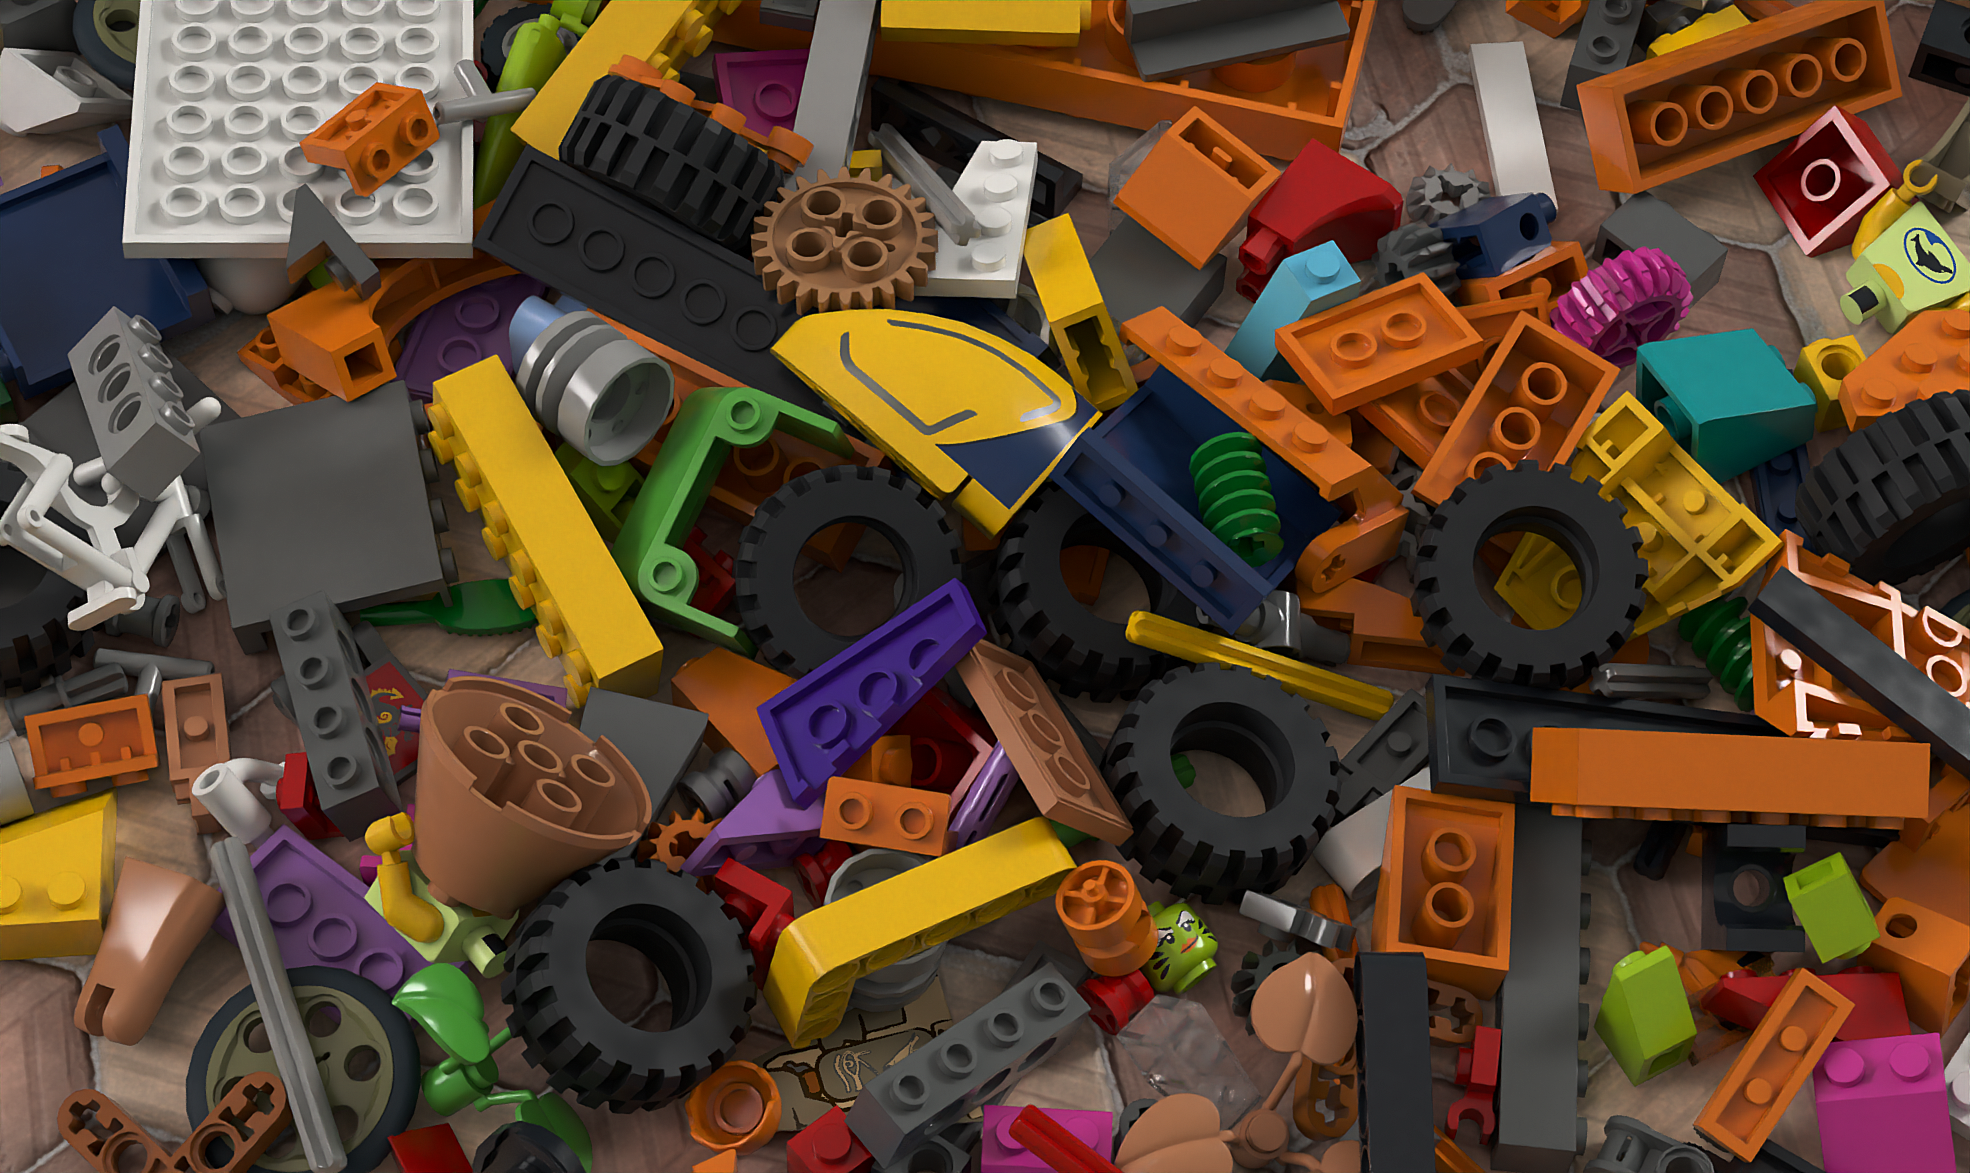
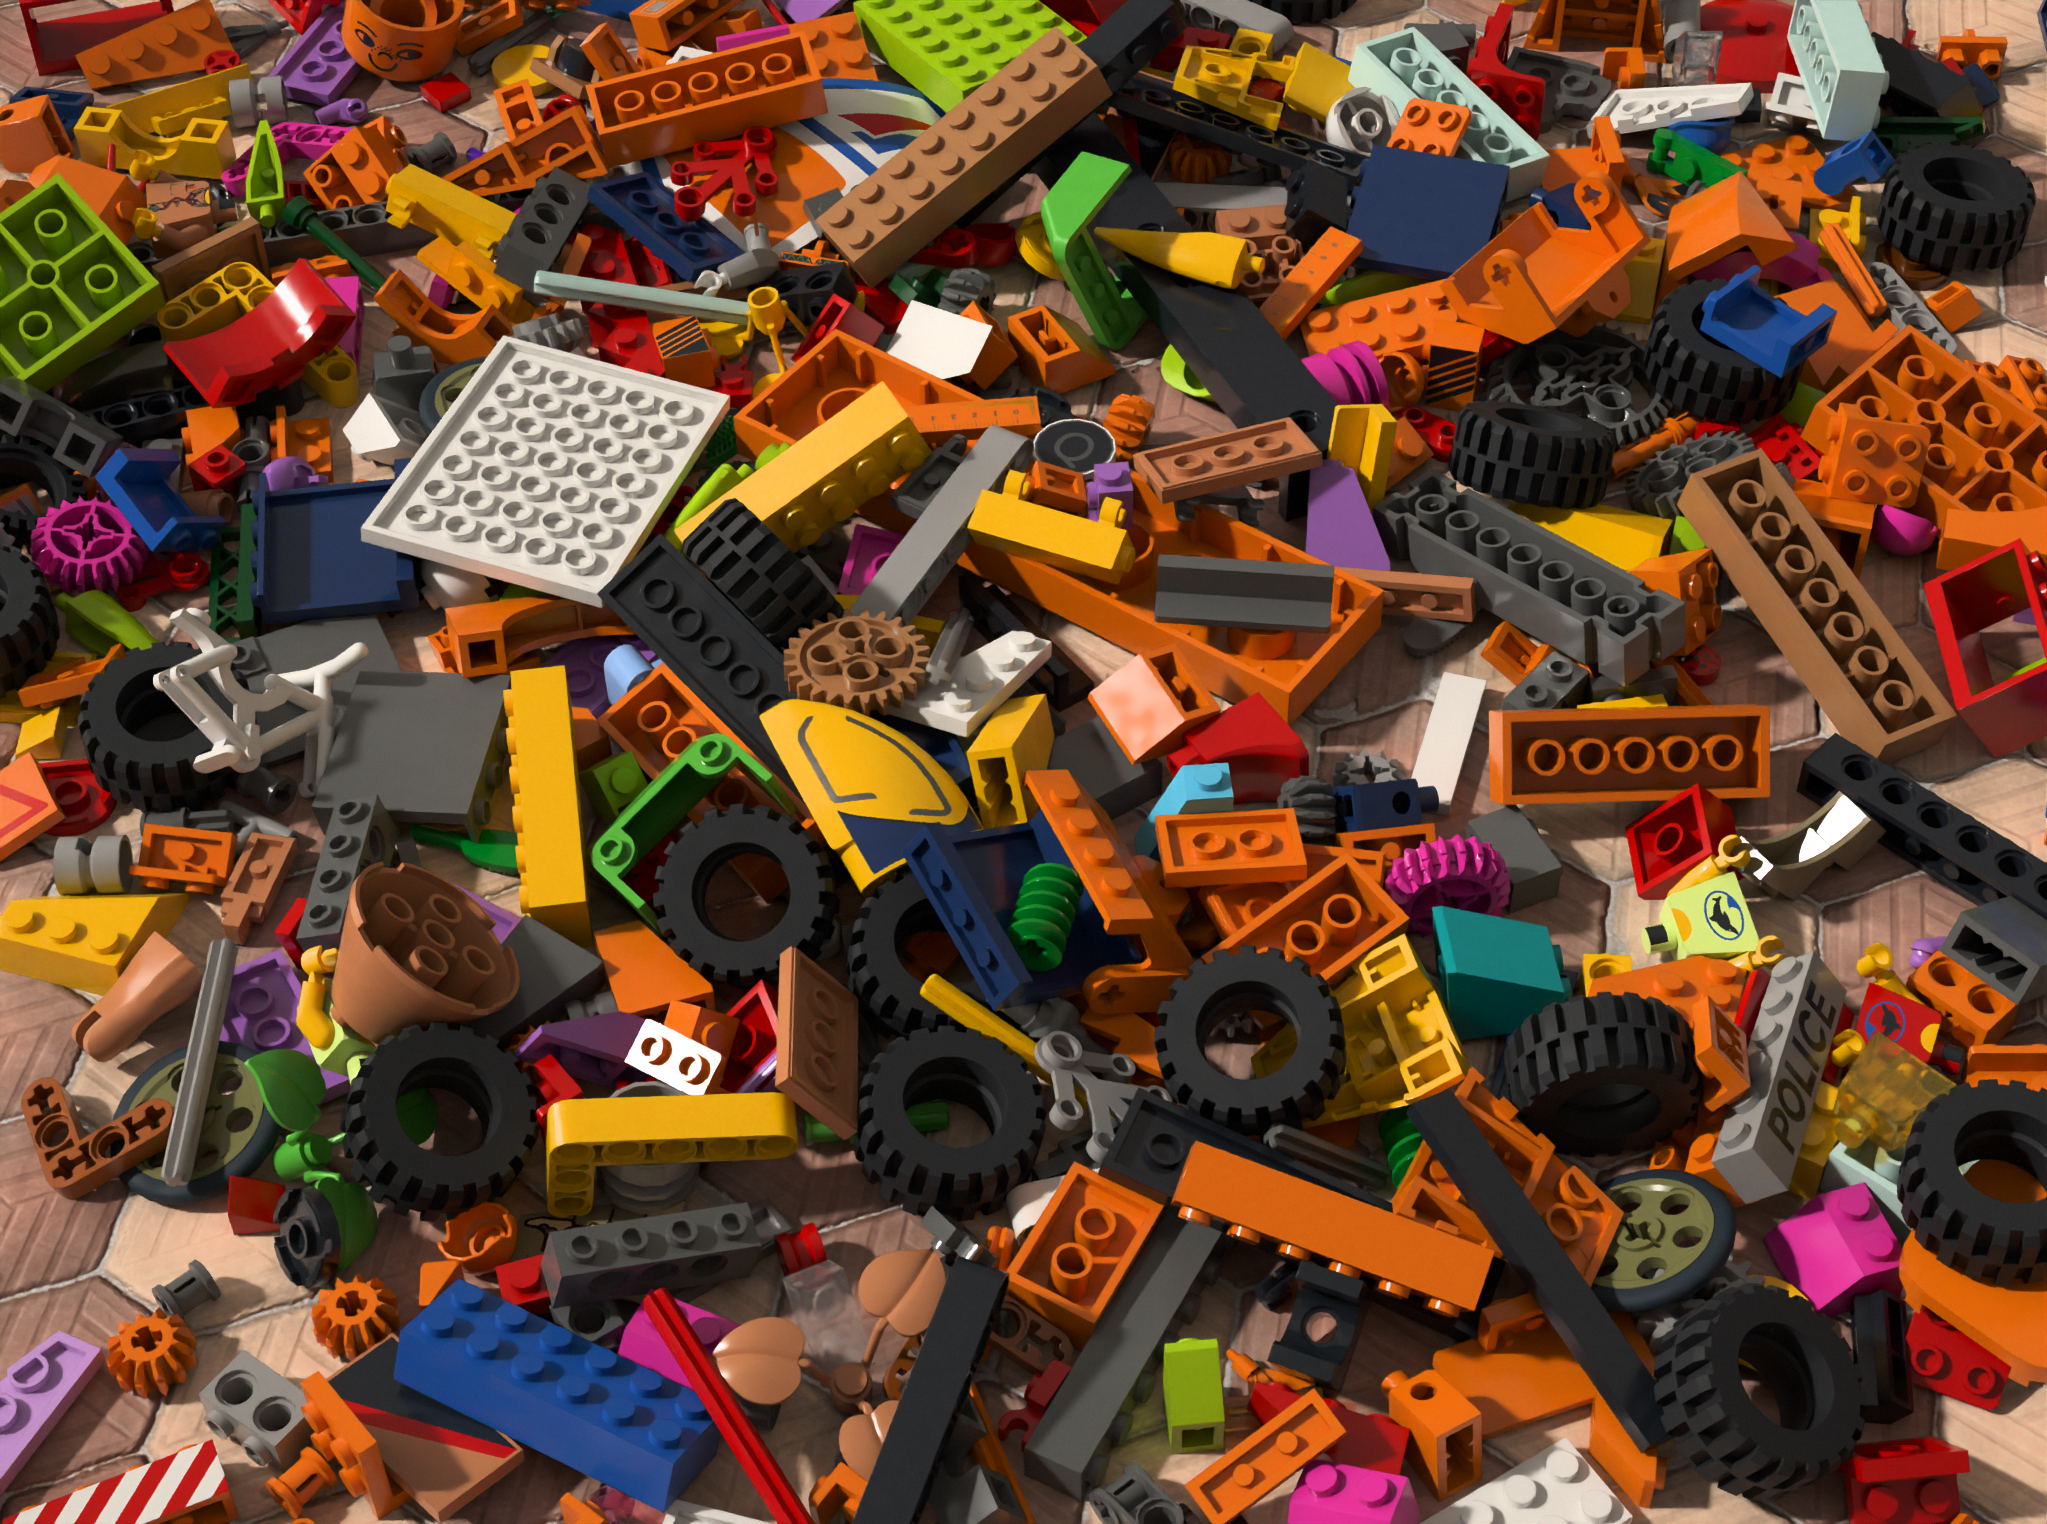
camera: 25 degrees right, 10 degrees down
light grey brick [67,306,201,503] -> none
white plant [192,758,285,849] -> none
dark grey slope [286,183,382,301] -> none
orange bracket [299,82,440,197] -> none
light grey piece [433,59,538,125] -> none
light grey wheel [516,311,675,466] -> none
orange plant [608,54,814,175] -> none
dark purple wing [756,578,987,810] -> none
orange wheel [1055,860,1159,977] -> none
lime head [1139,900,1218,996] -> none
lime brick [1783,852,1881,963] -> none
none -> light grey plant [1034,1031,1172,1163]

